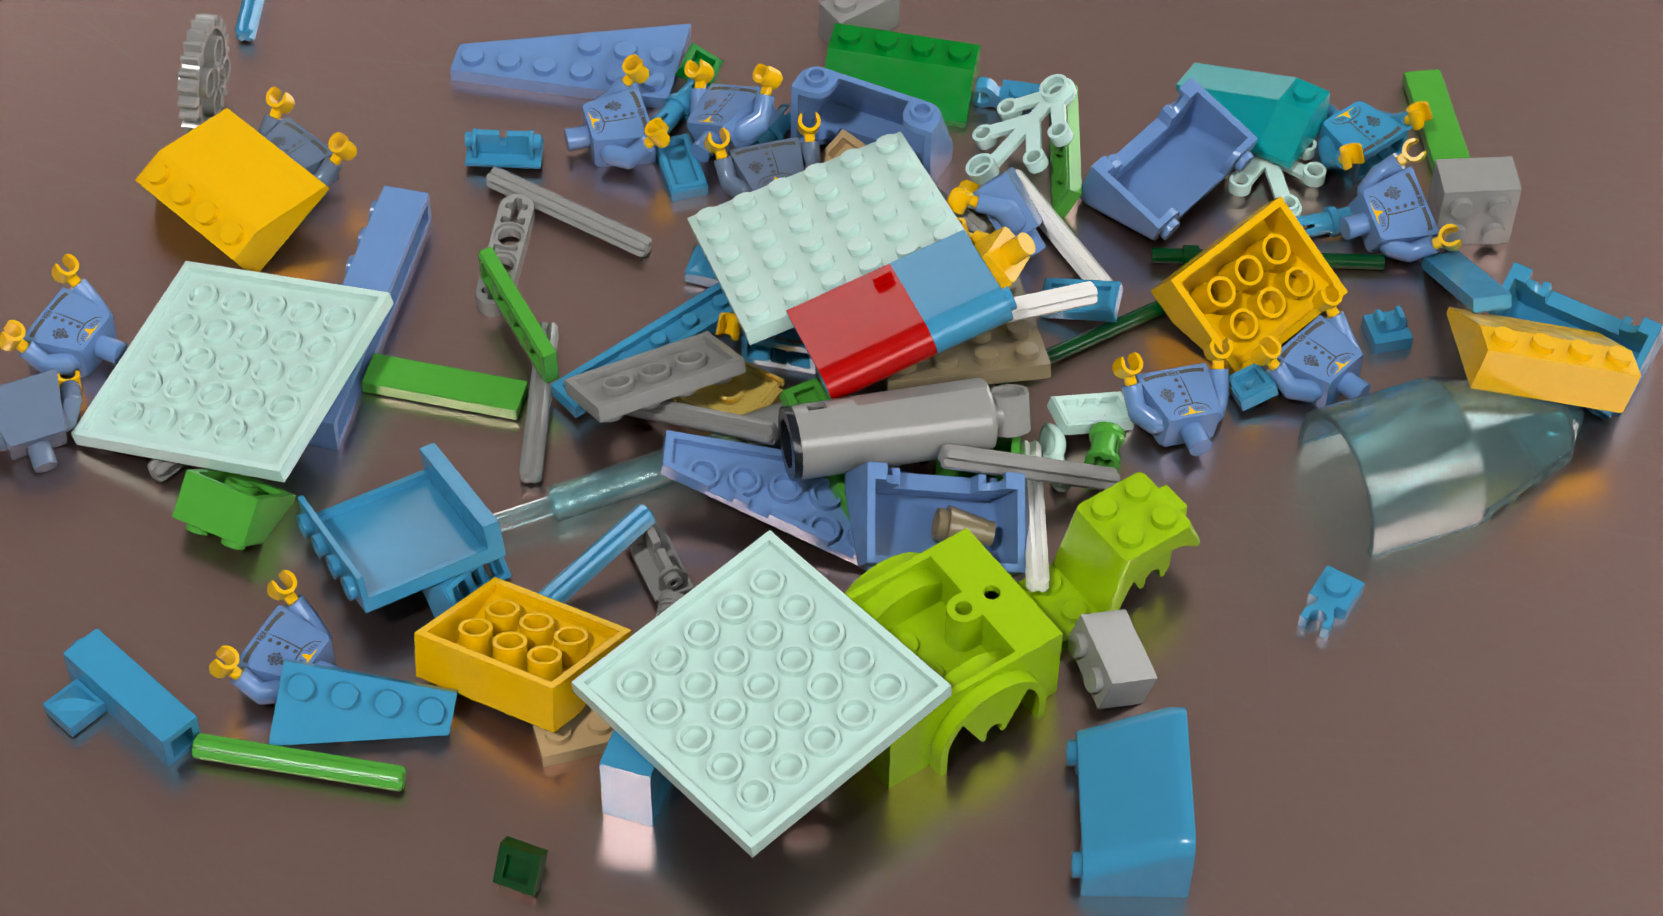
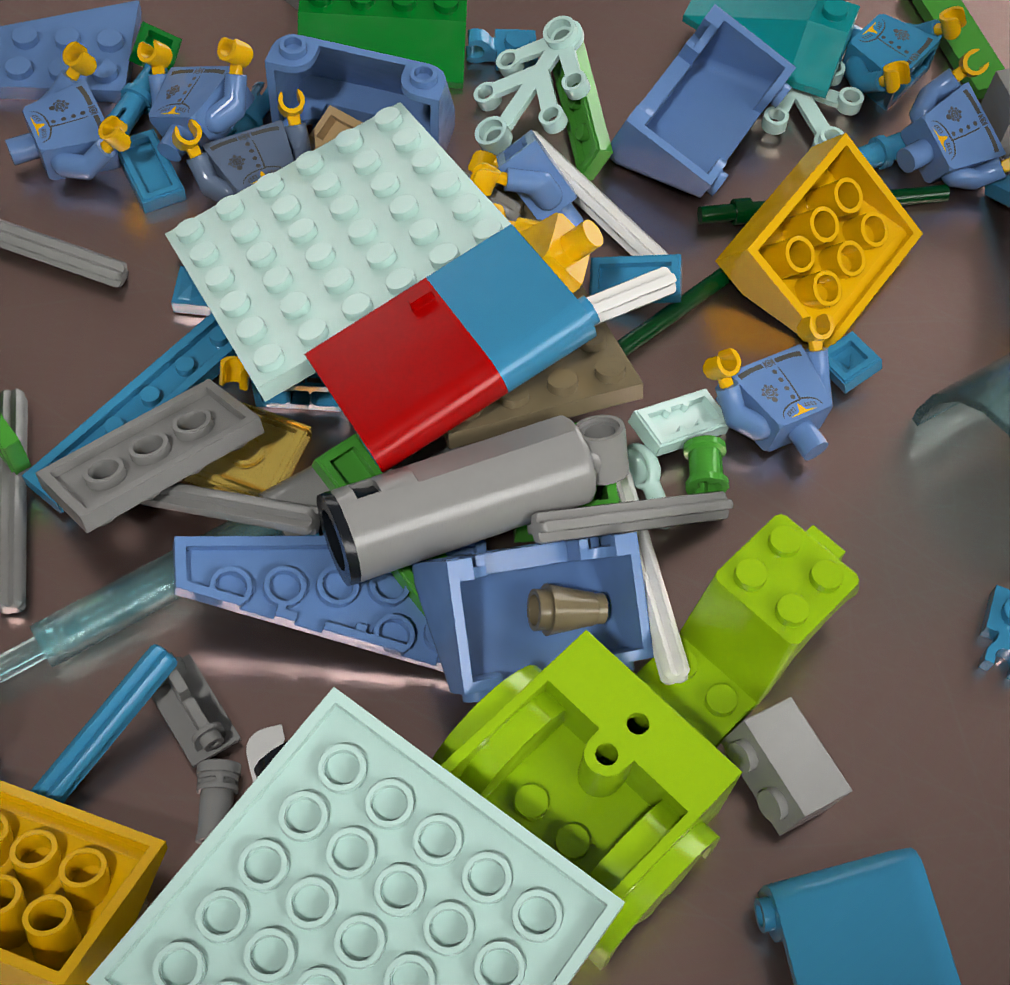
camera: 15 degrees left, 10 degrees up
medium blue torso [1251,284,1371,408] -> none
dark azure tile [1361,306,1413,355] -> none

